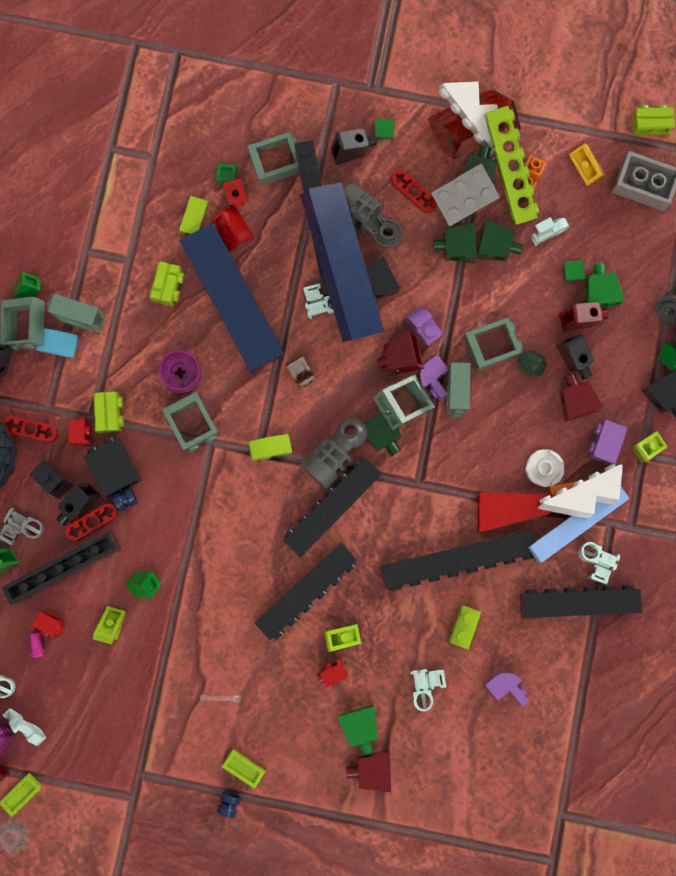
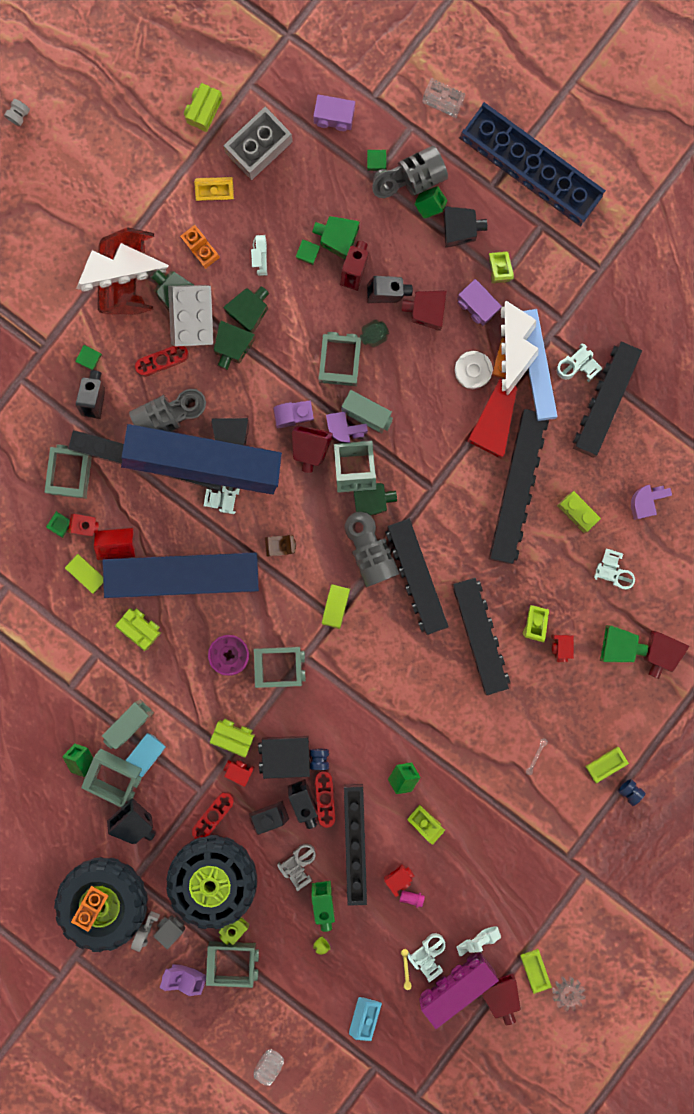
camera: 65 degrees left, 5 degrees up
lime brick [484,106,539,225] -> none

